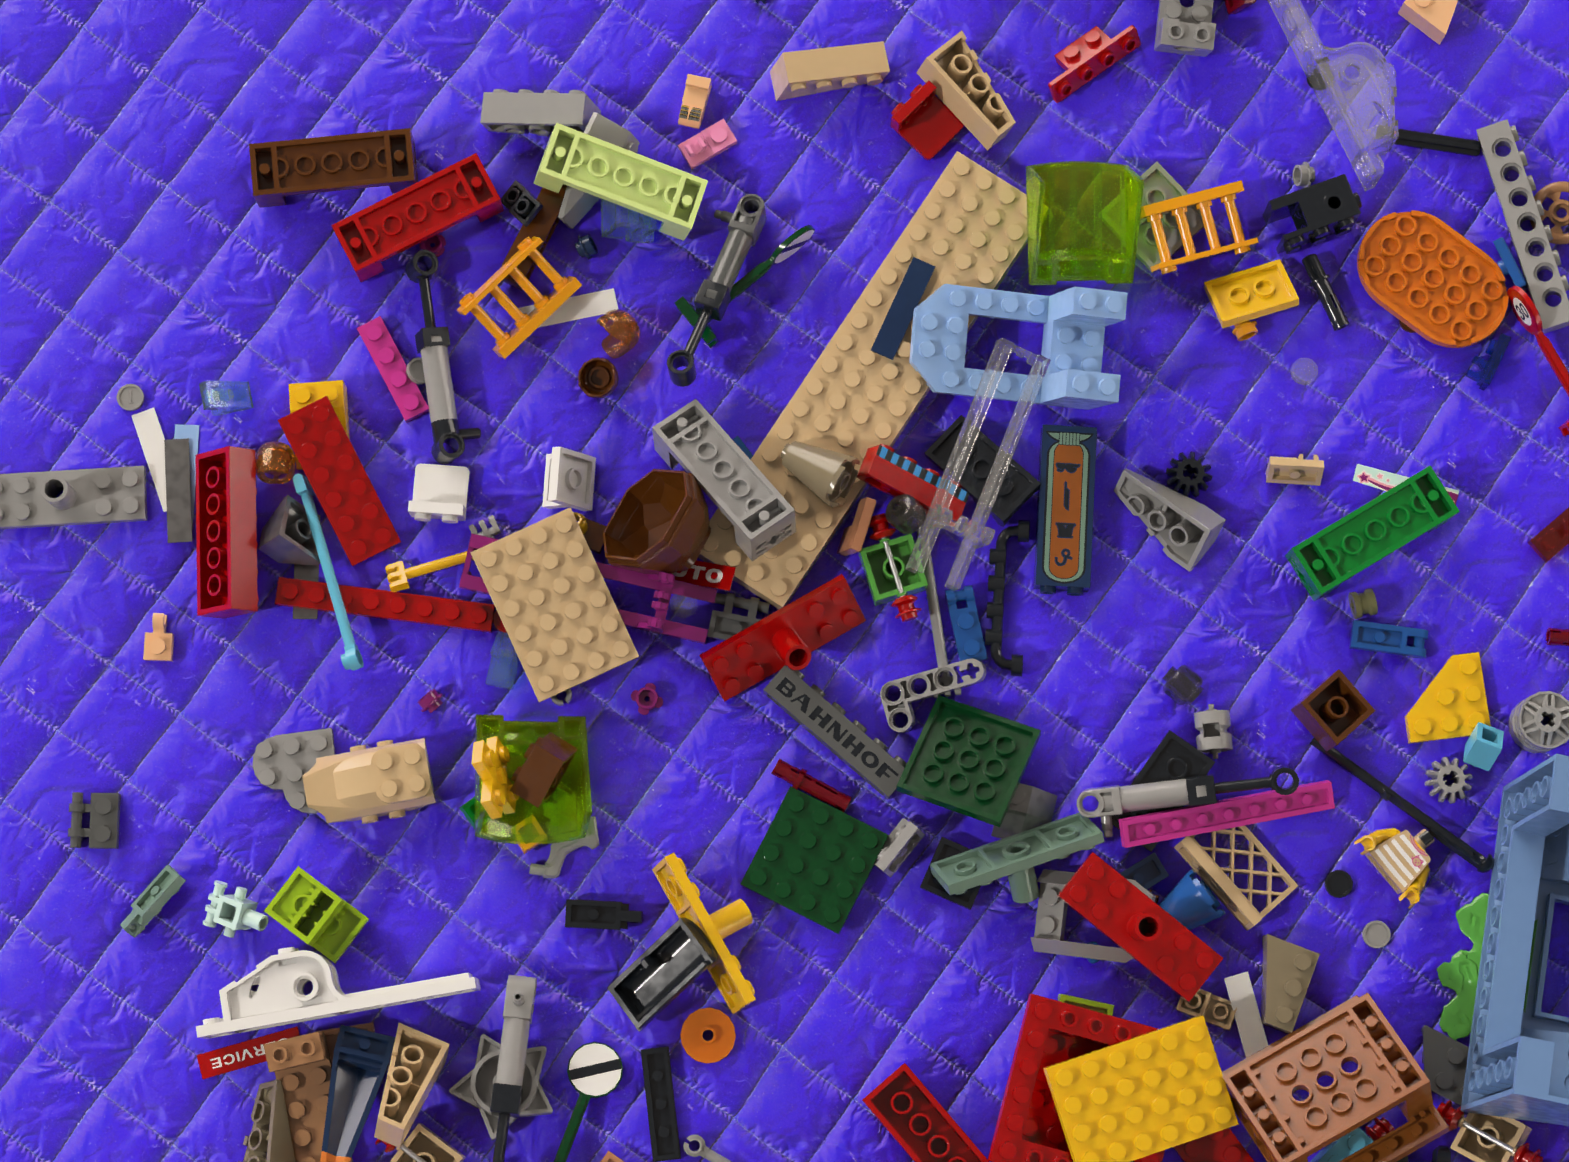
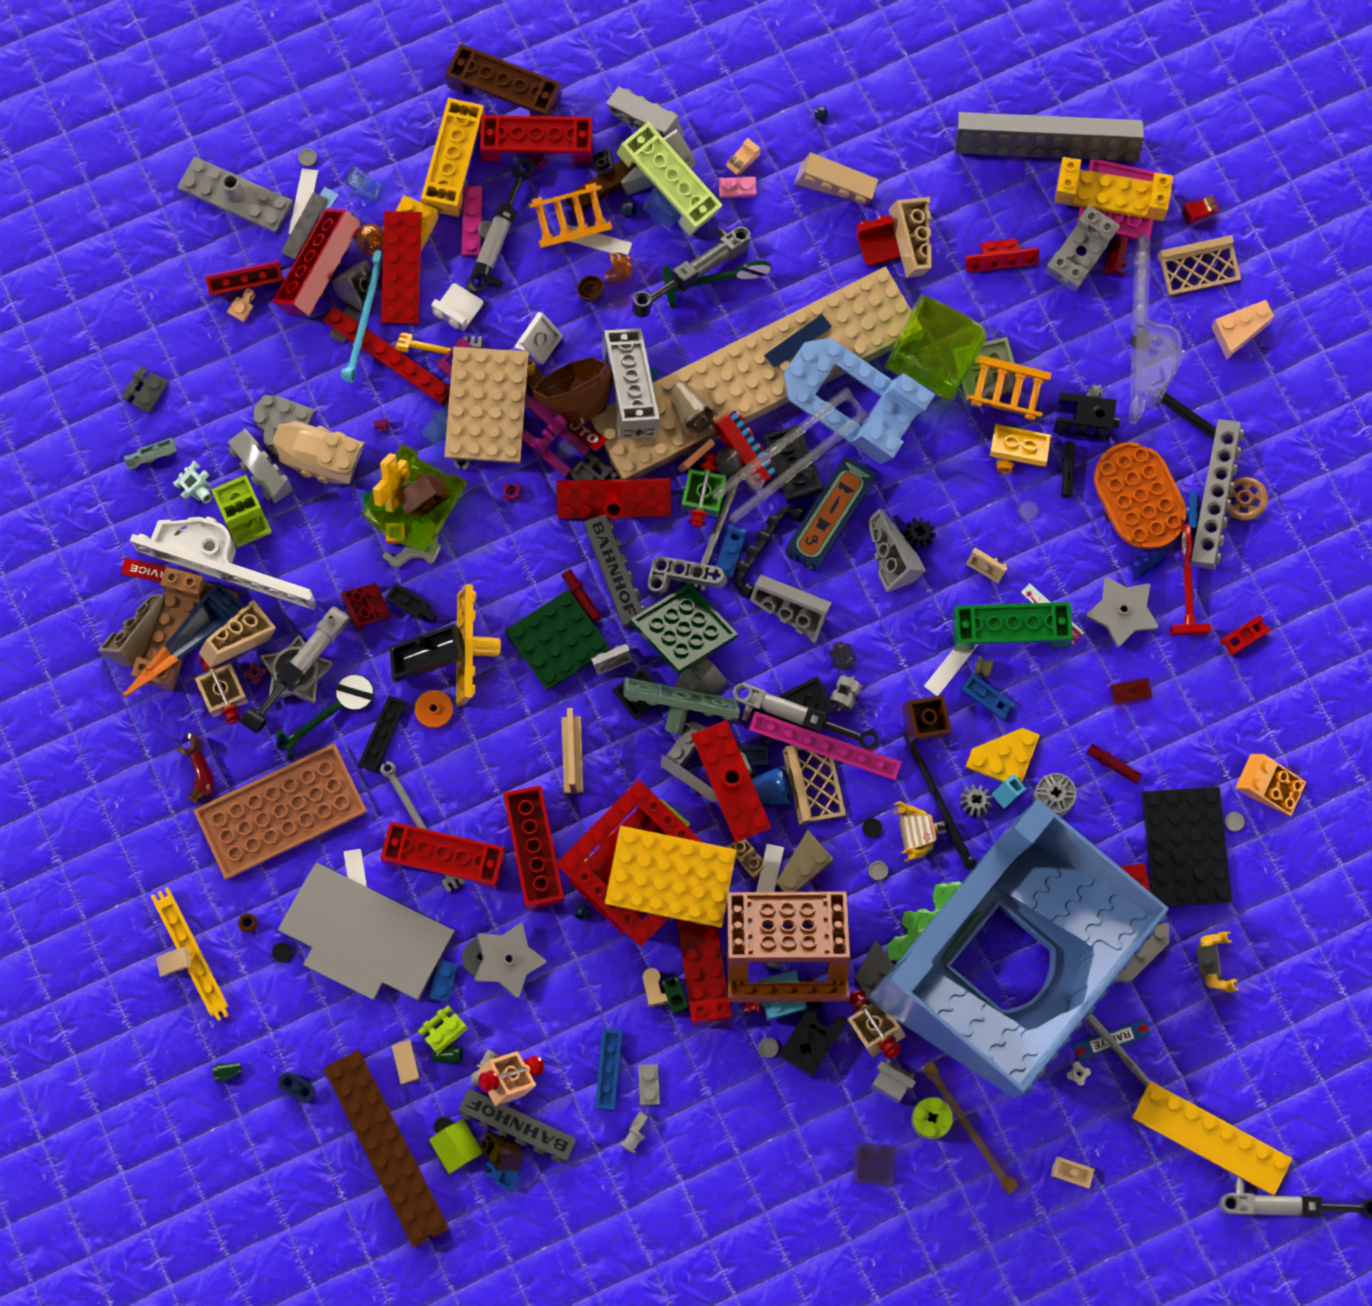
camera: 30 degrees right, 5 degrees down
none -> red brick [205,260,283,295]
none -> light grey wedge [228,428,293,504]
none -> magenta plate [244,662,267,684]
none -> dark red plate [341,583,391,632]
none -> yellow plate [421,98,485,217]
none -> tan fence [562,708,583,794]
none -> light grey wedge [750,575,832,643]
none -> white sticker [924,644,979,696]
none -> light grey plate [1085,577,1158,648]

